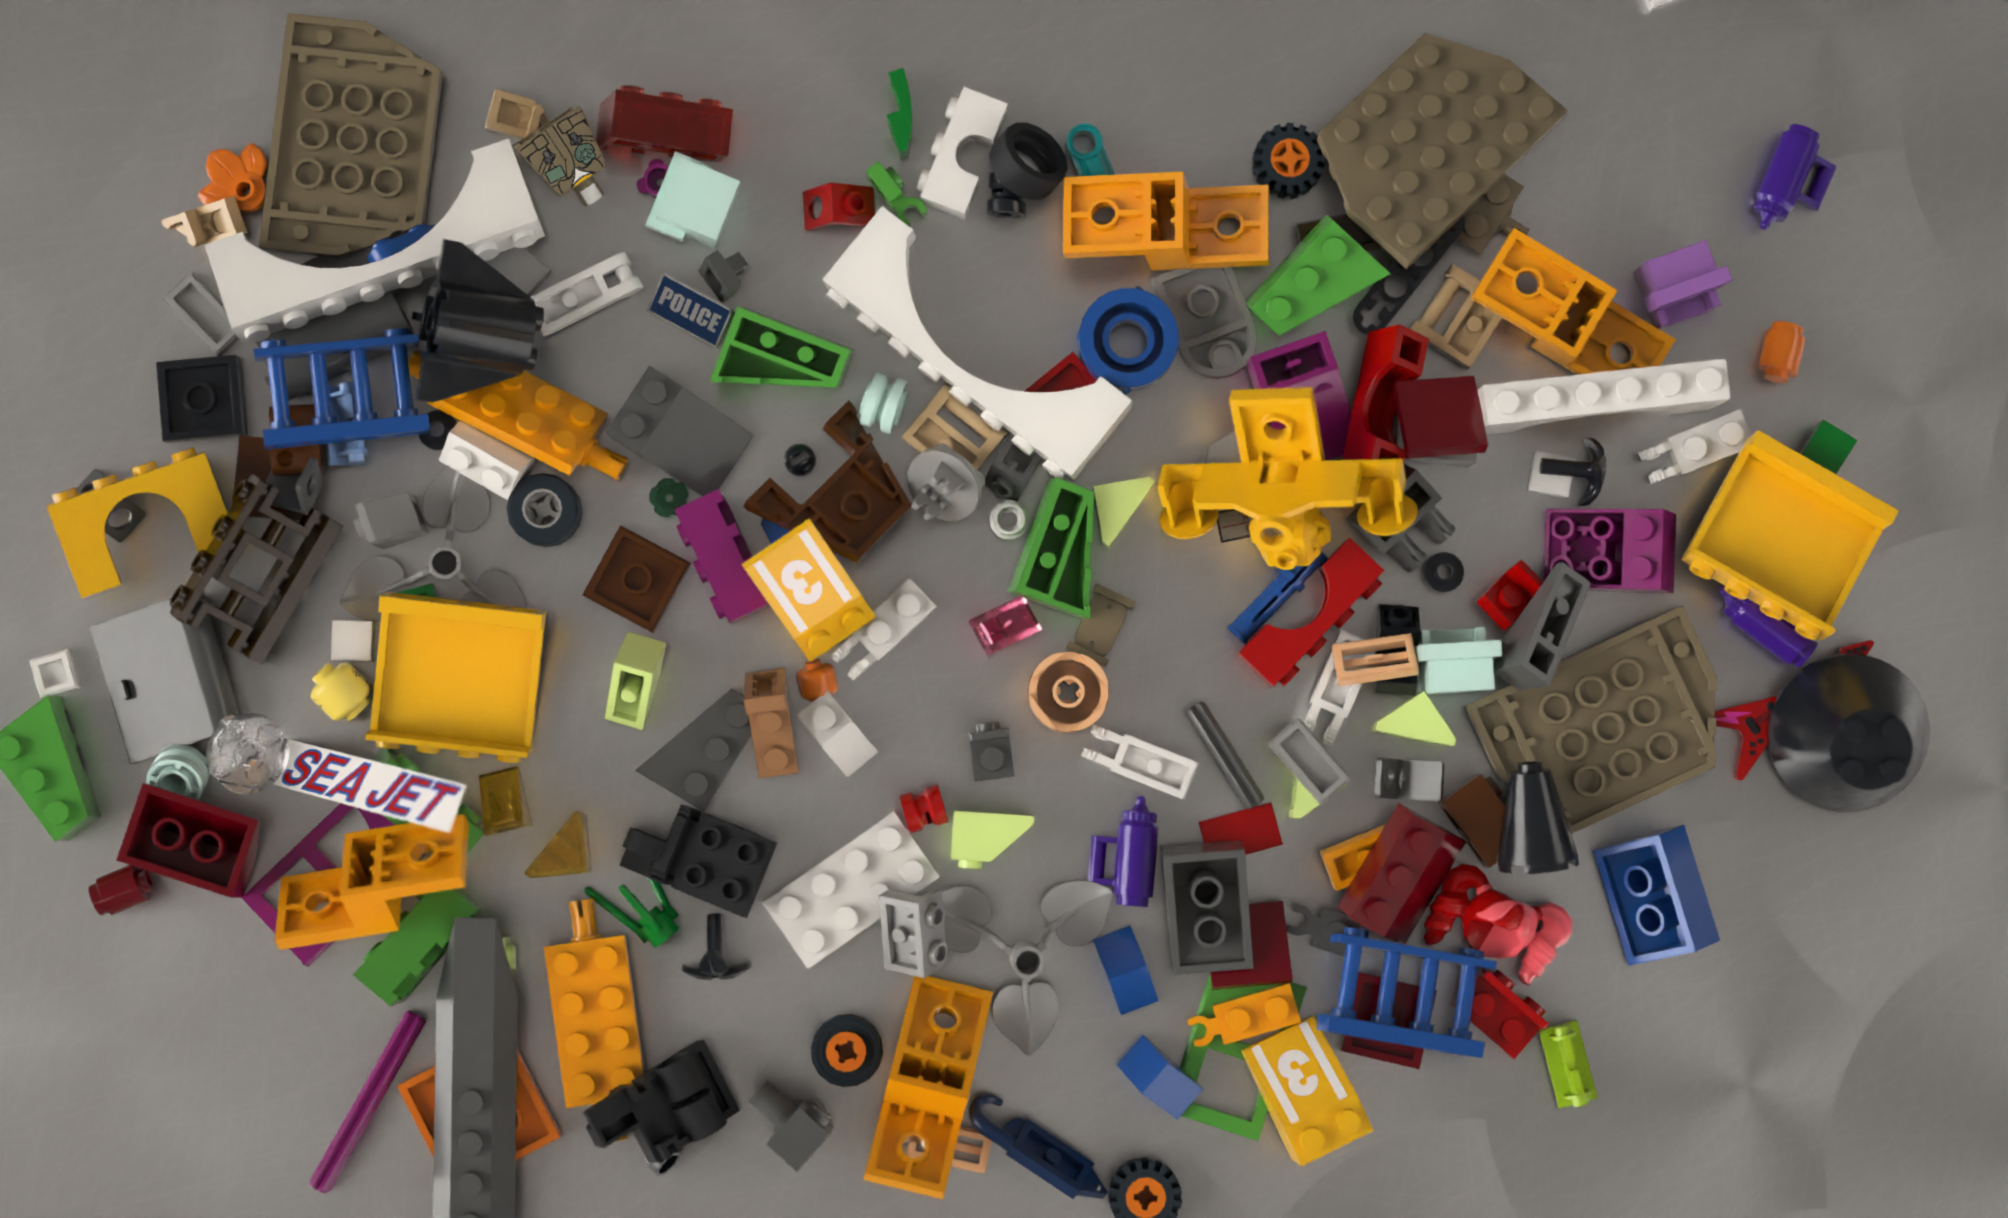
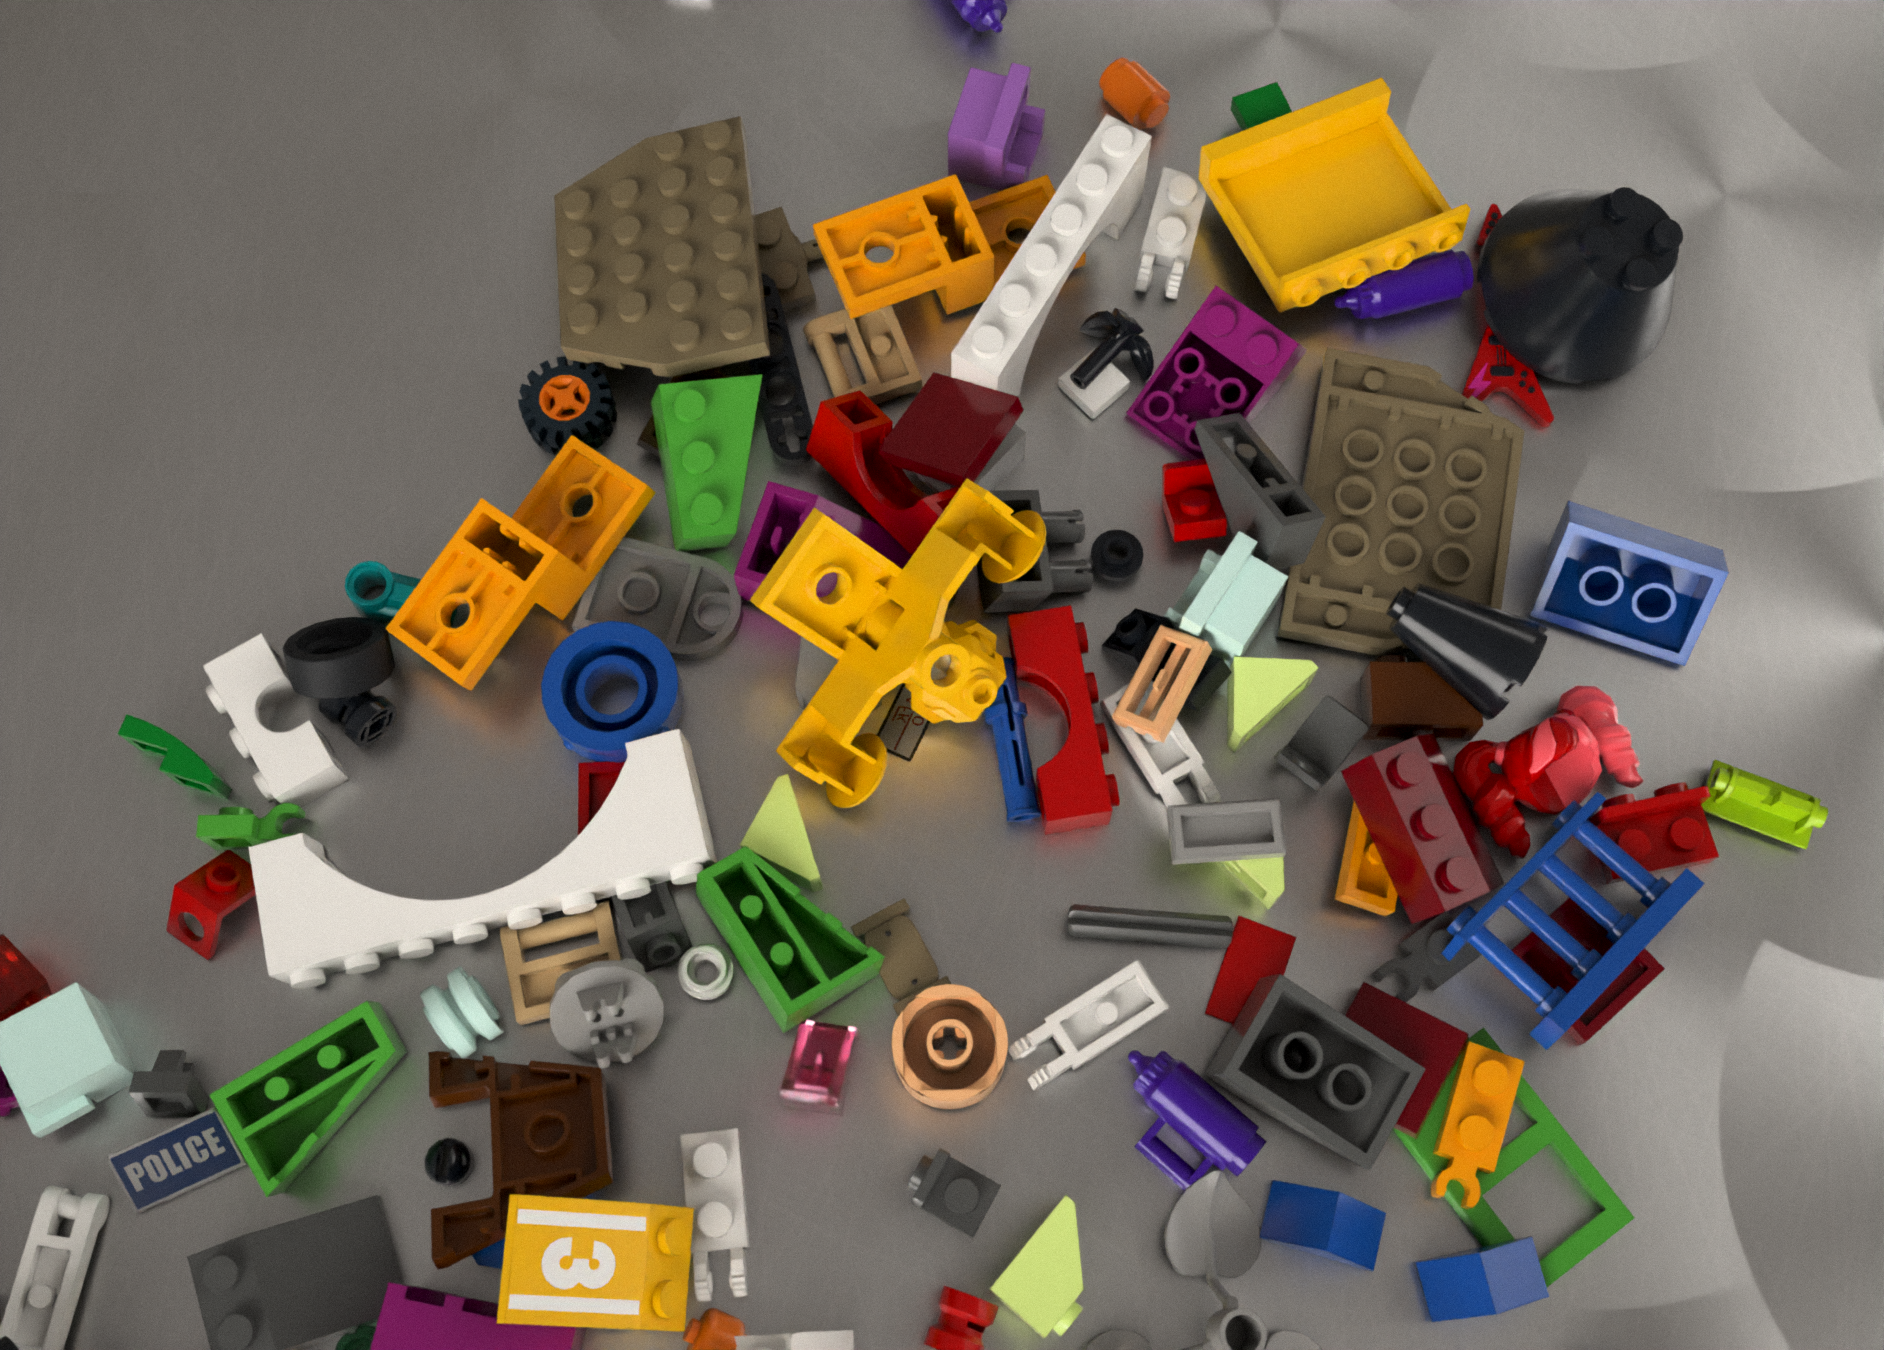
camera: 45 degrees left, 15 degrees down
yellow slope [1241,1015,1374,1167] -> none

